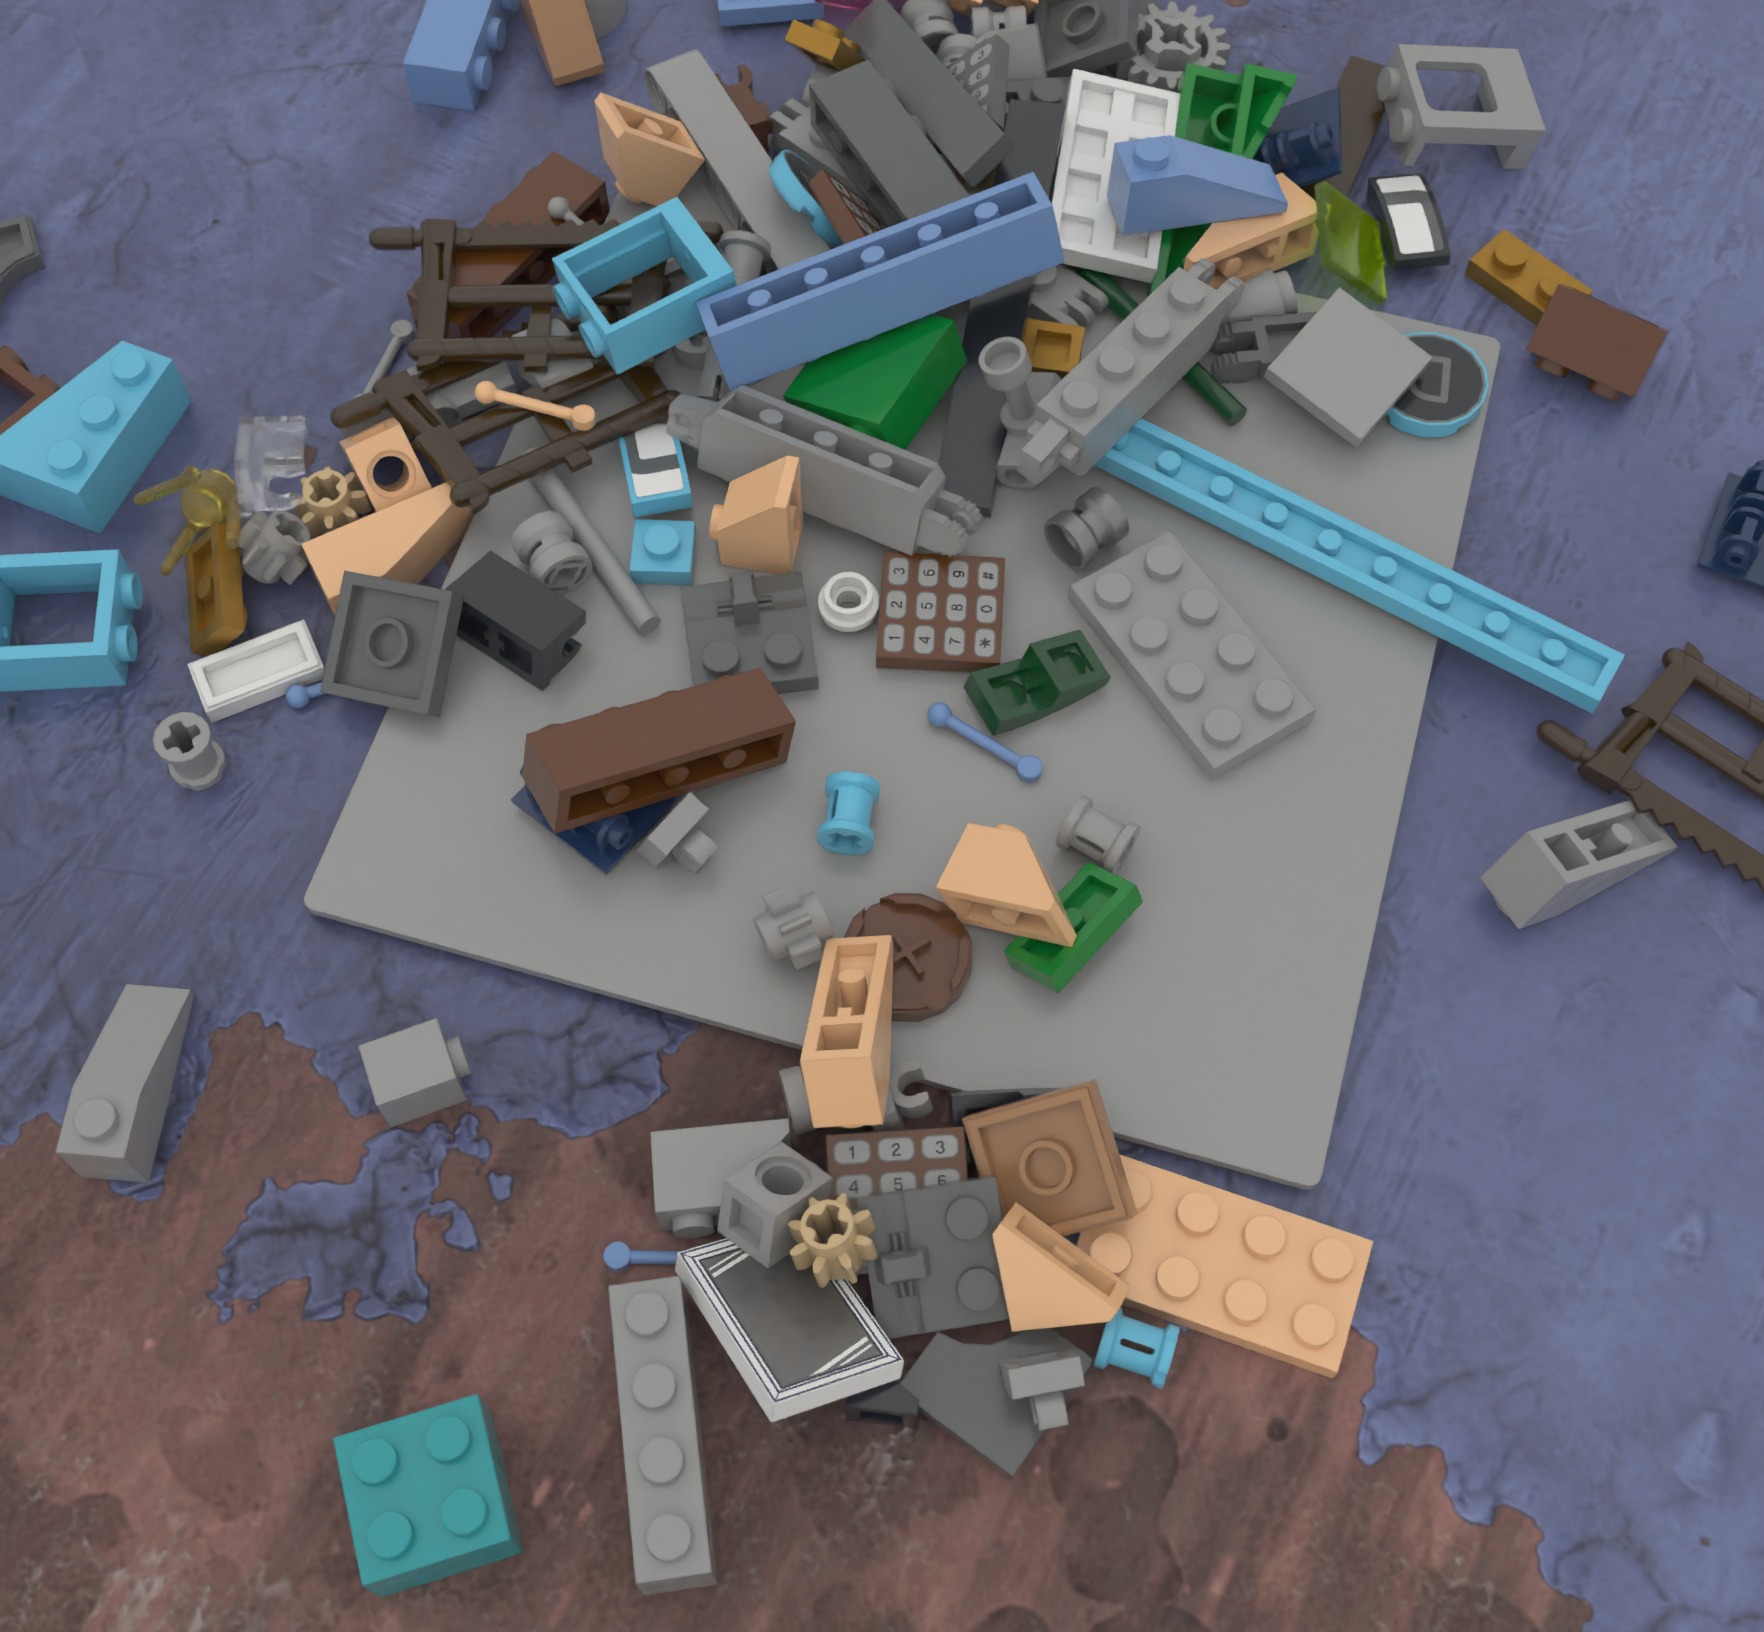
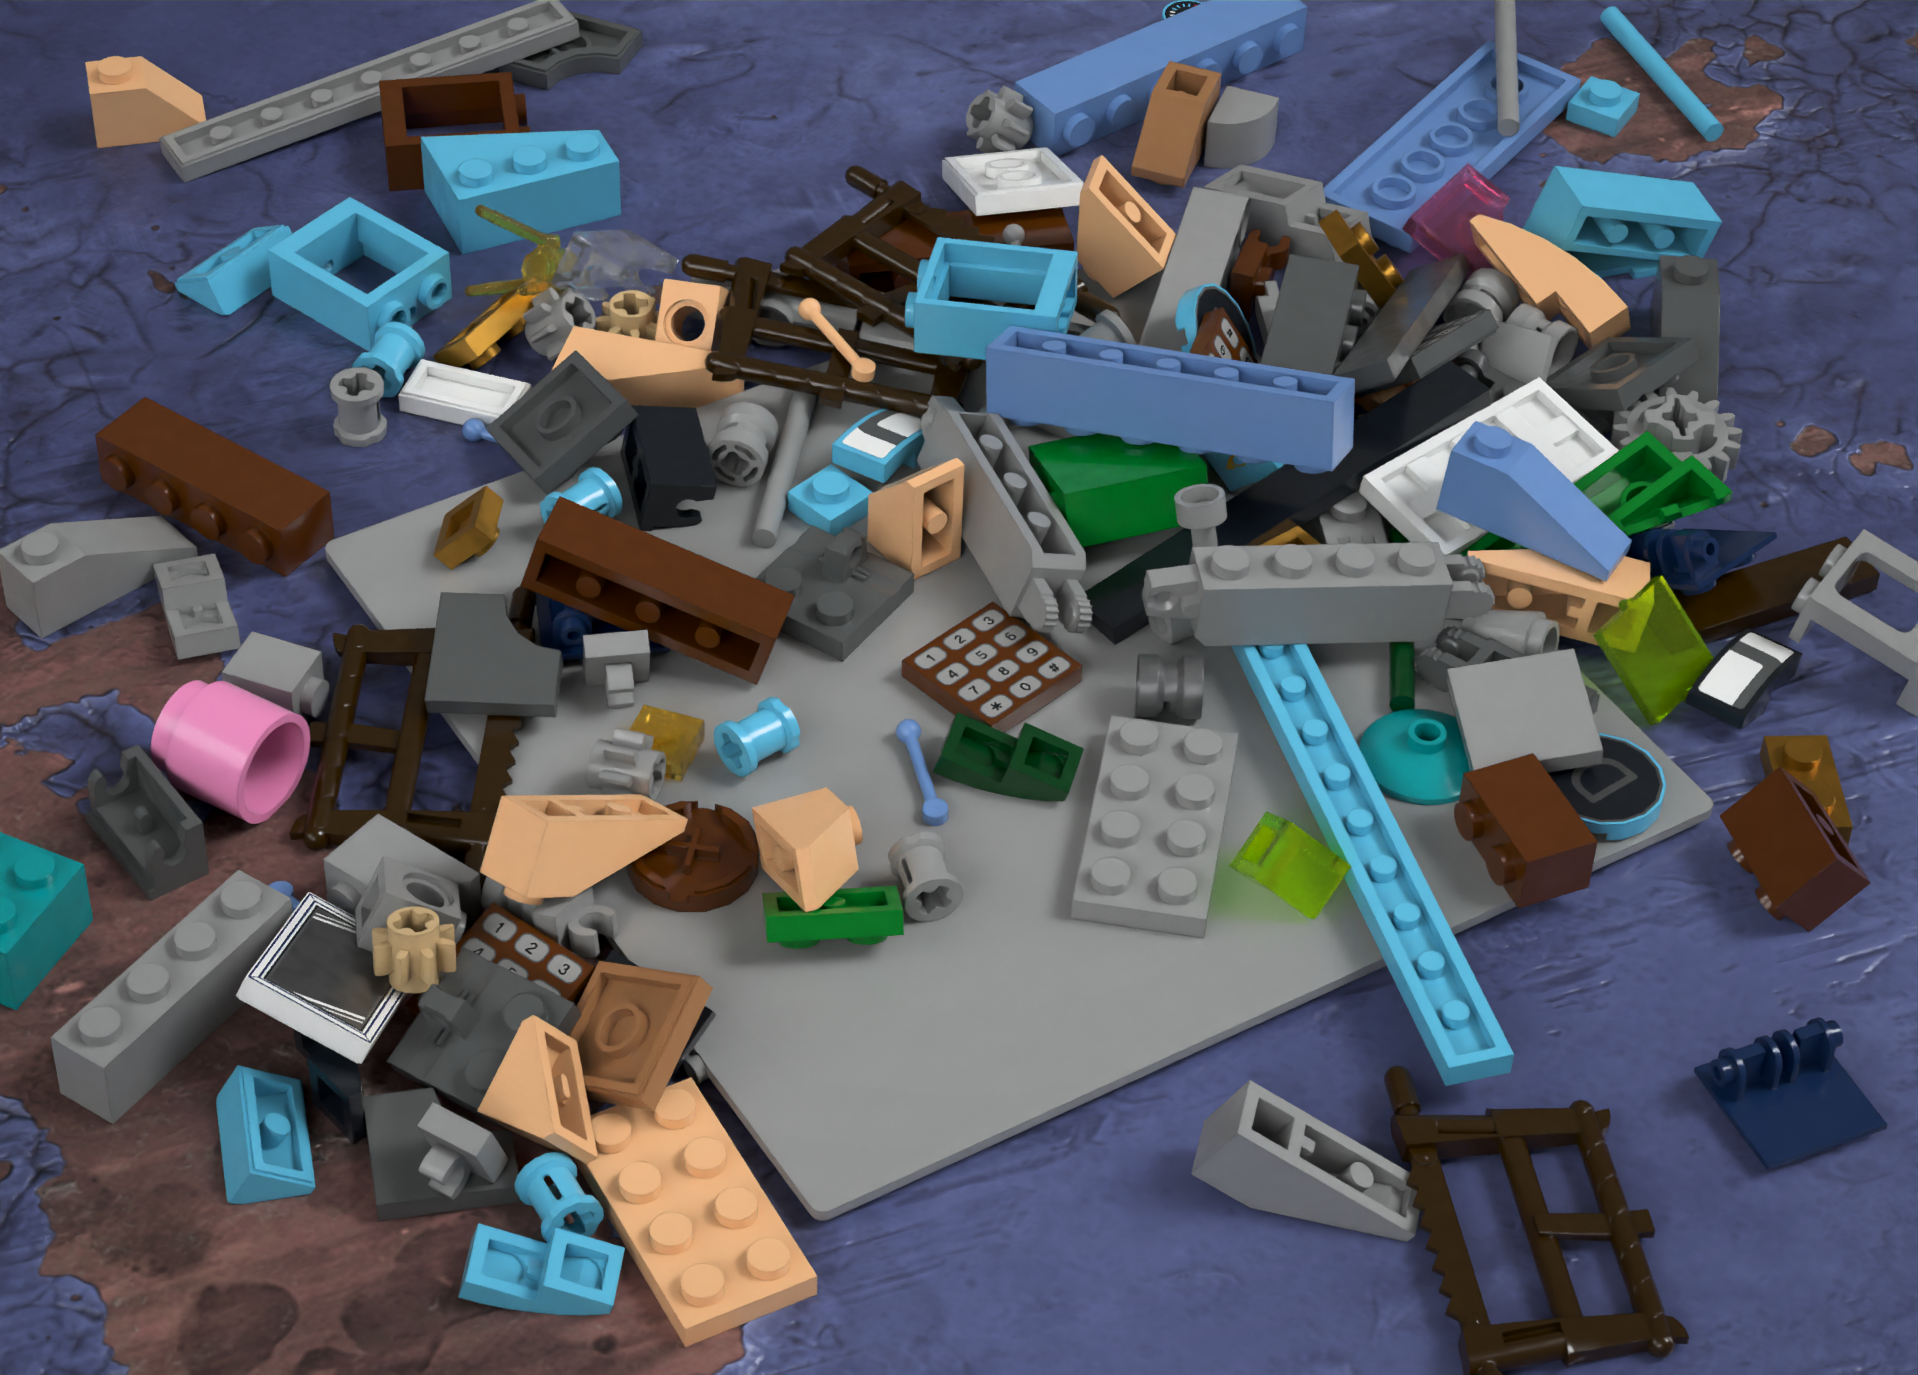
camera: 40 degrees right, 20 degrees down
white plate [818,572,879,632] -> none
none -> dark grey hinge [85,745,209,901]
none -> reddish brown brick [95,397,335,577]
none -> bright pink piece [151,680,310,824]
none -> light grey slope [153,553,241,660]
none -> medium azure slope [216,1065,315,1204]
none -> dark brown piece [289,586,537,895]
none -> medium azure bush [352,321,425,398]
none -> dark grey tile [425,592,563,717]
none -> pearl gold plate [433,485,504,570]
none -> medium azure slope [458,1223,625,1315]
none -> medium azure bush [540,467,623,523]
none -> clear yellow plate [630,704,705,781]
none -> white tile [942,147,1084,216]
none -> light grey gear [966,85,1034,153]
none -> light grey slope [1203,164,1372,263]
none -> clear neon green panel [1229,811,1351,919]
none -> teal dish [1359,709,1470,805]
none -> reddish brown brick [1454,753,1598,909]

